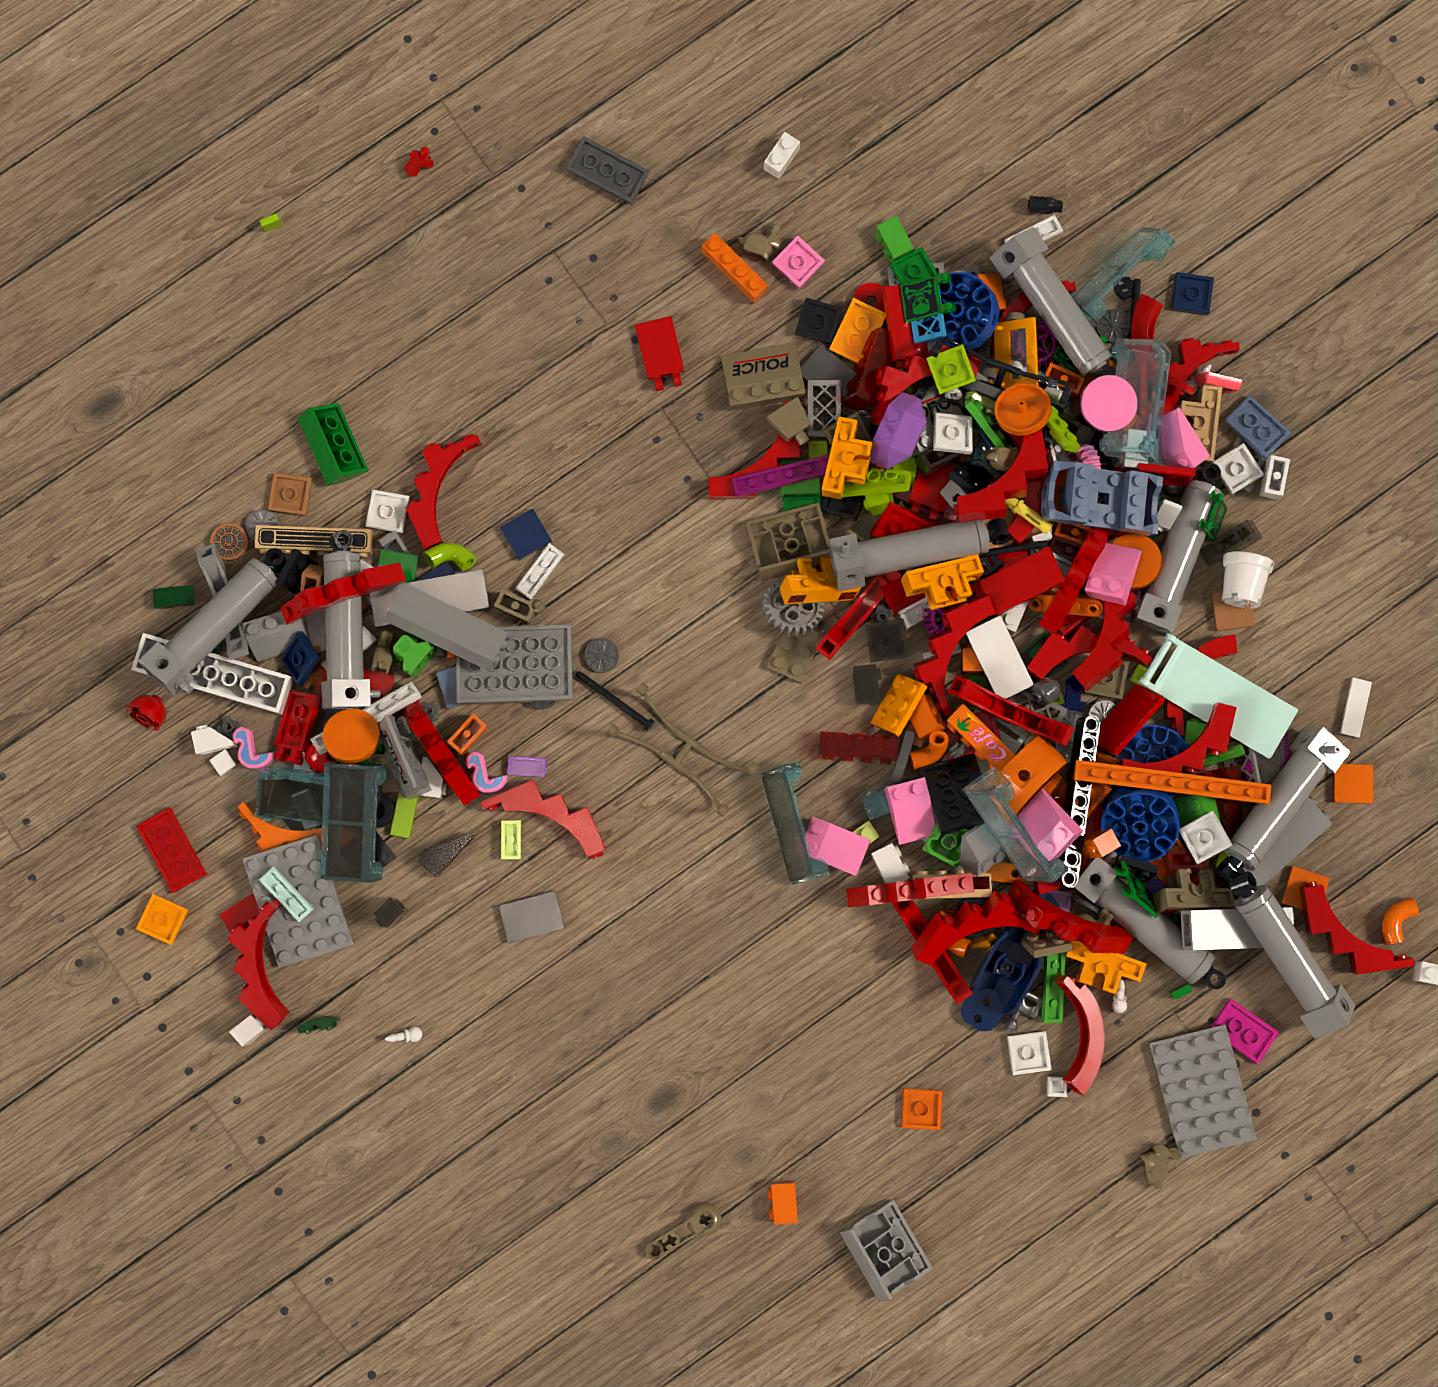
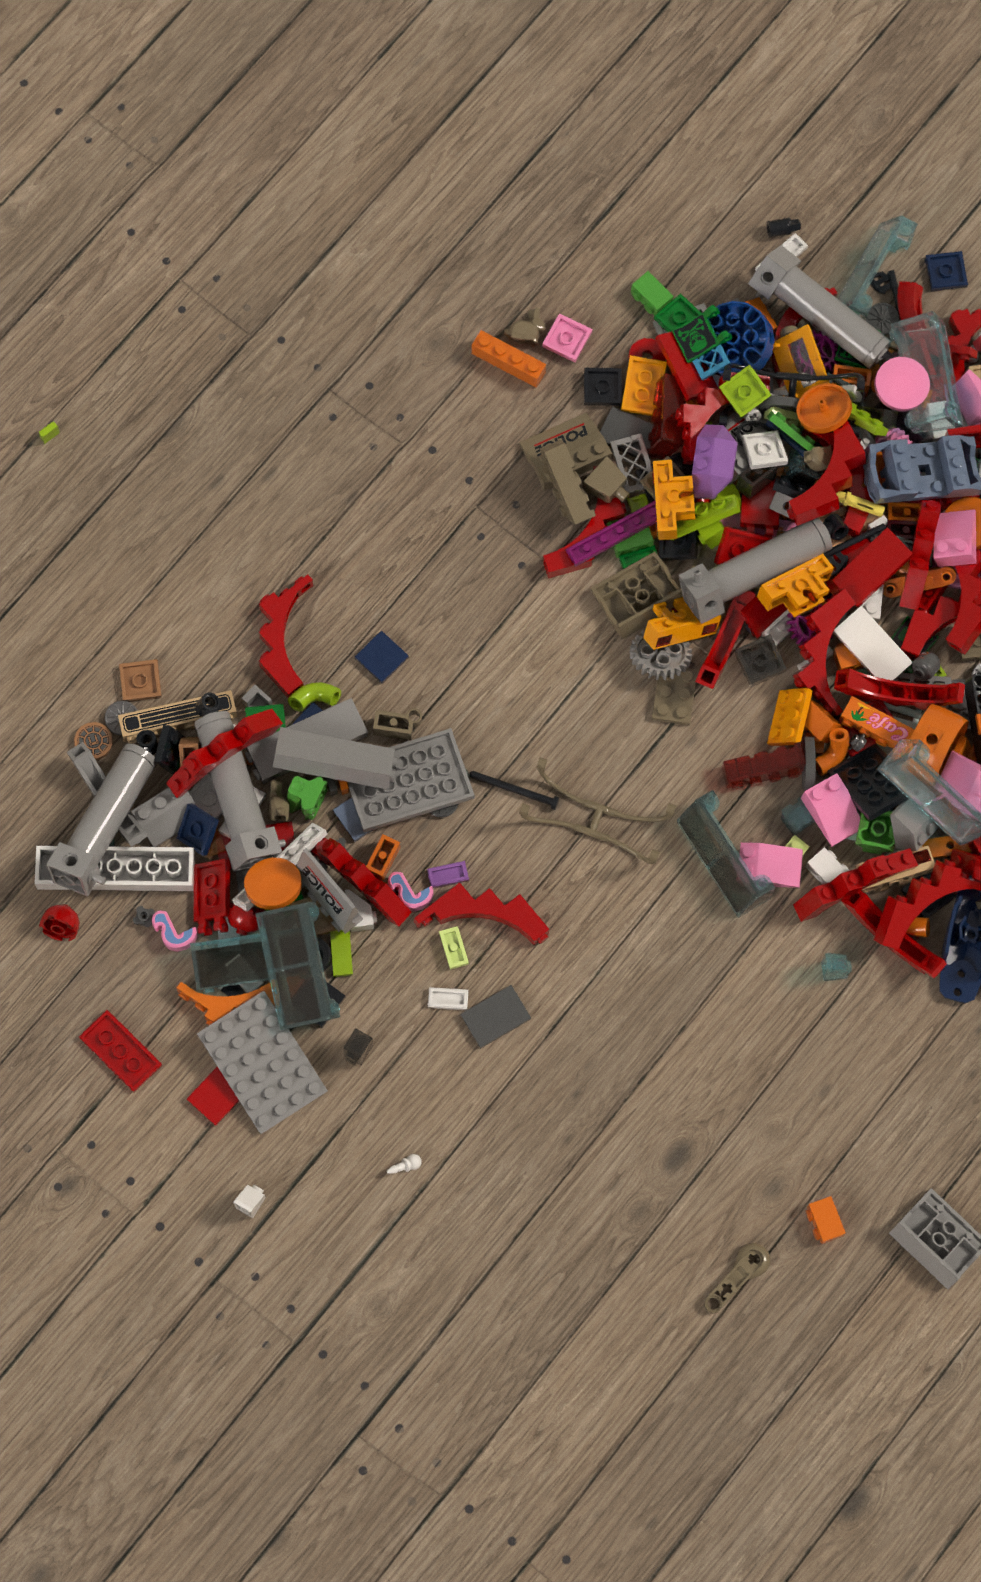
camera: 20 degrees left, 10 degrees down
light orange plate [136,894,189,945] -> none
dark green slope [152,585,195,609] -> none
white slope [191,725,238,755] -> none
white tile [209,749,237,776] -> none
red arch [228,899,290,1030] -> none
light aqua tile [259,866,314,922] -> none
dark green slope [296,1016,341,1035] -> none
green slope [298,403,369,486] -> none
white tile [365,489,411,534] -> none
red piece [404,146,434,177] -> none
clear smoke slope [418,832,477,878] -> none
white tile [515,543,565,600] -> none
dark grey plate [566,136,650,205] -> none
dark grey wheel [584,638,619,673] -> none
red tile [635,316,685,391] -> none
white brick [764,132,800,179] -> none
clear smoke brick [852,664,883,706] -> none
dark grey plate [871,604,893,624] -> none
orange tile [901,1088,943,1130] -> none
light orange bar [970,932,997,950] -> none
clear blue leg [1064,674,1086,712] -> none
none -> white tile [428,987,468,1010]
none -> dark tan wedge [539,440,596,525]
none -> clear light blue slope [821,953,852,981]

